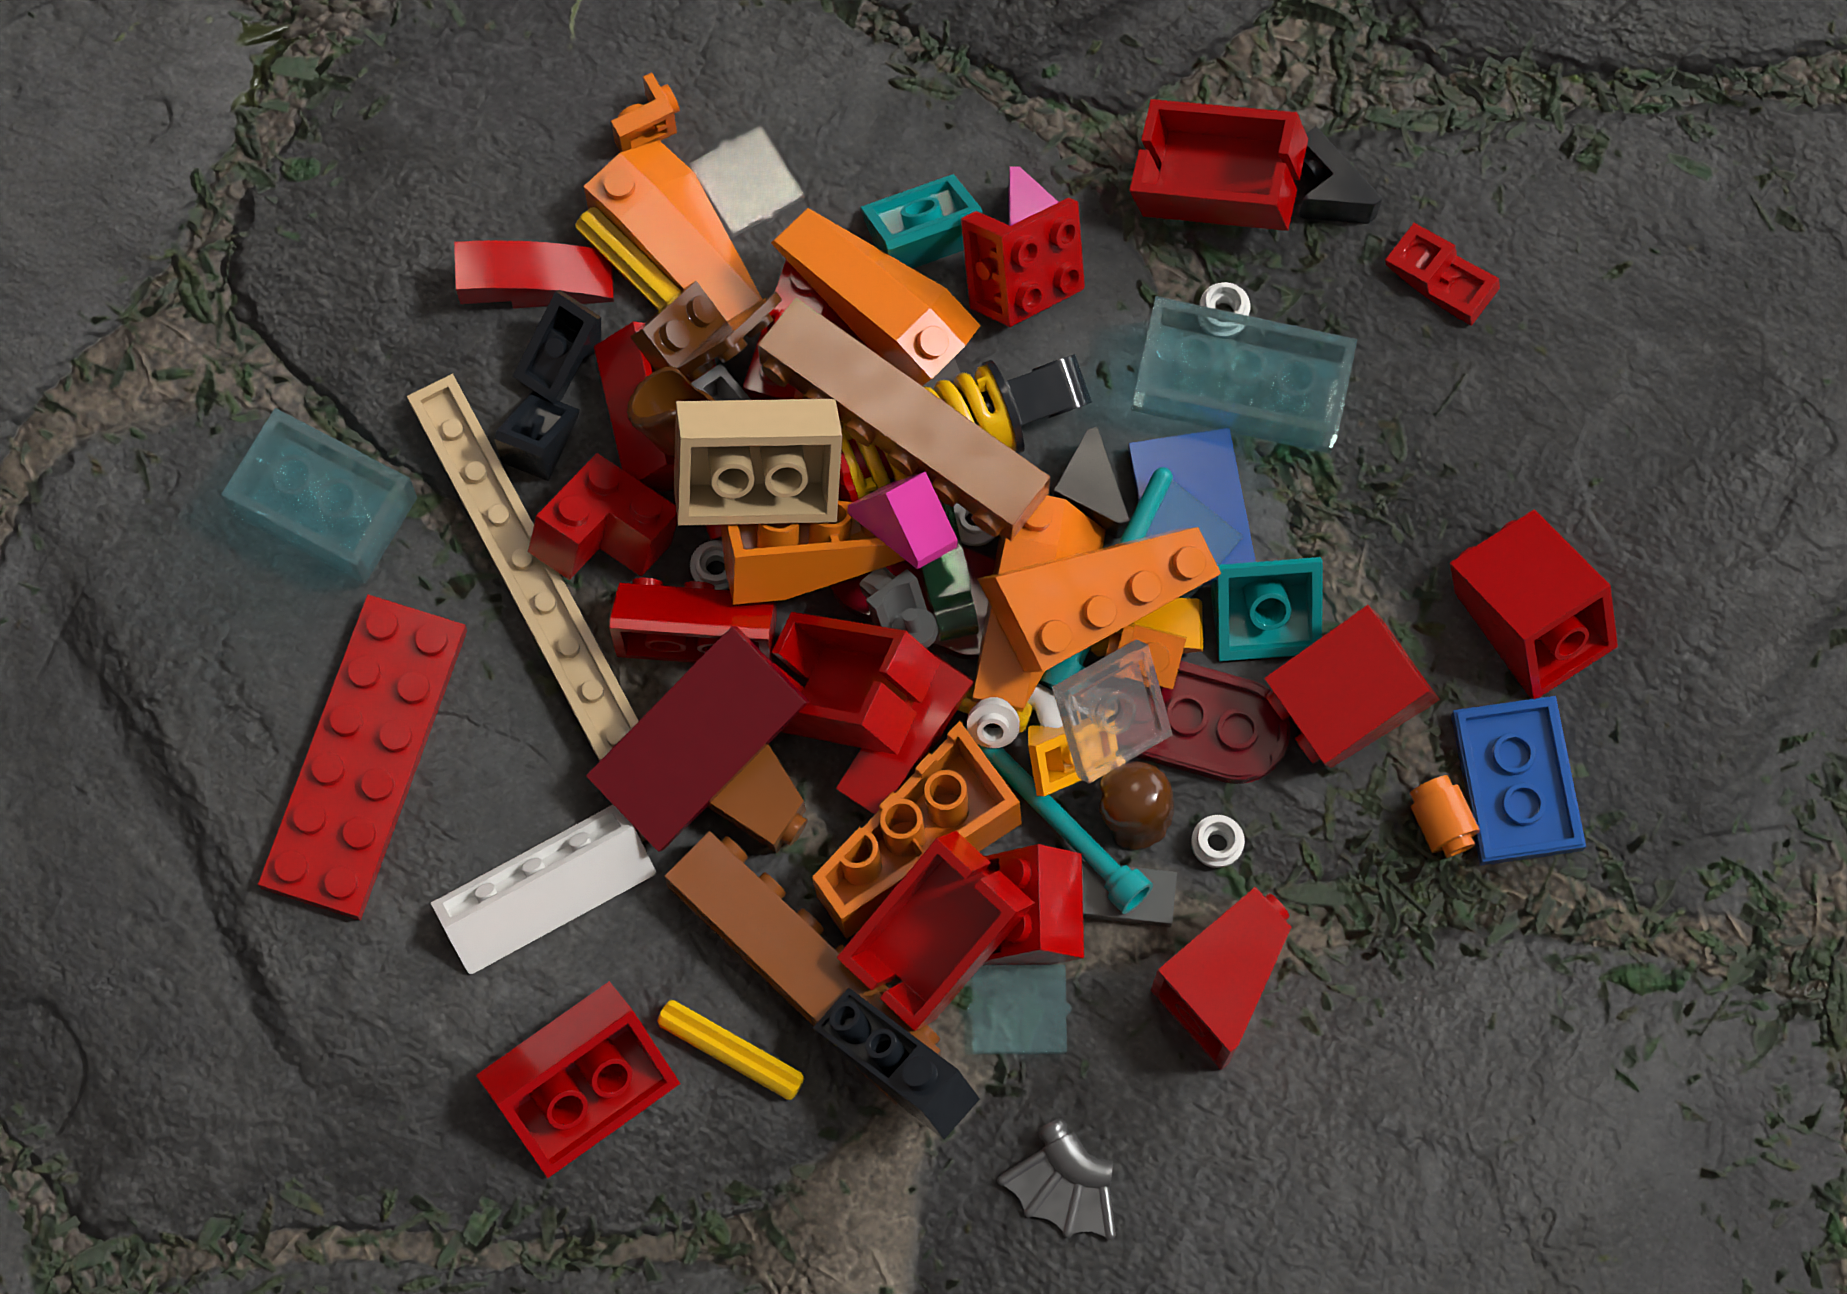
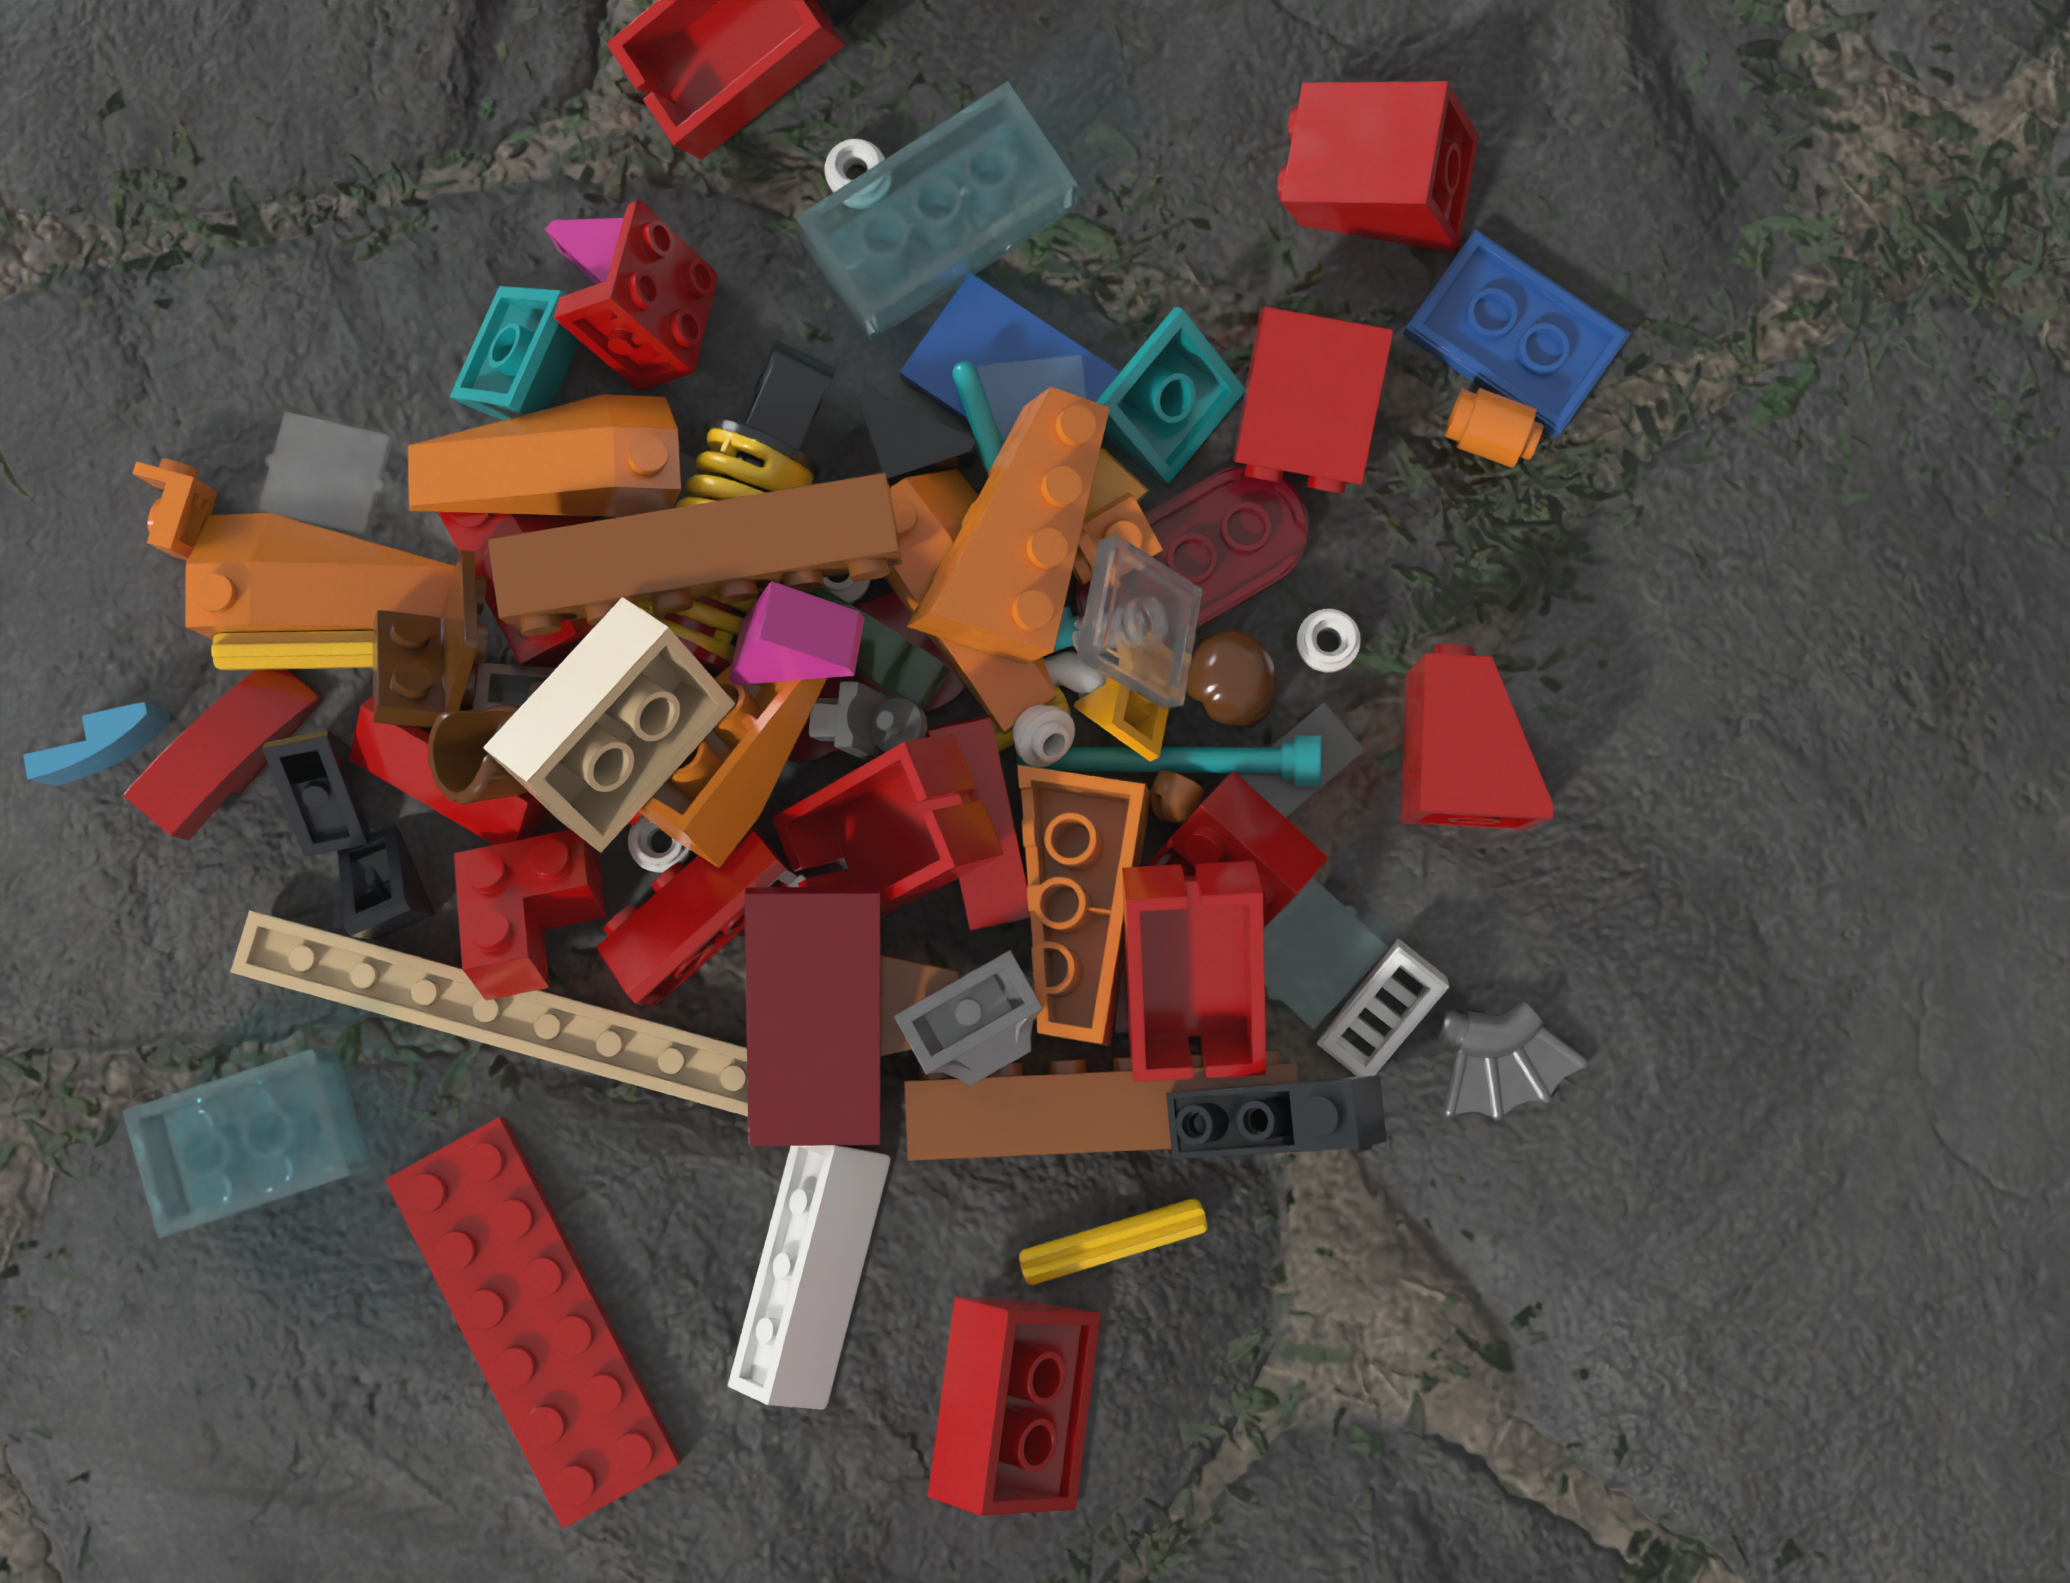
camera: 40 degrees left, 10 degrees up
none -> dark azure slope [23,702,171,786]
none -> flat silver slope [894,951,1043,1086]
none -> dark orange hinge [1149,770,1205,824]
none -> white slope [1317,939,1449,1076]

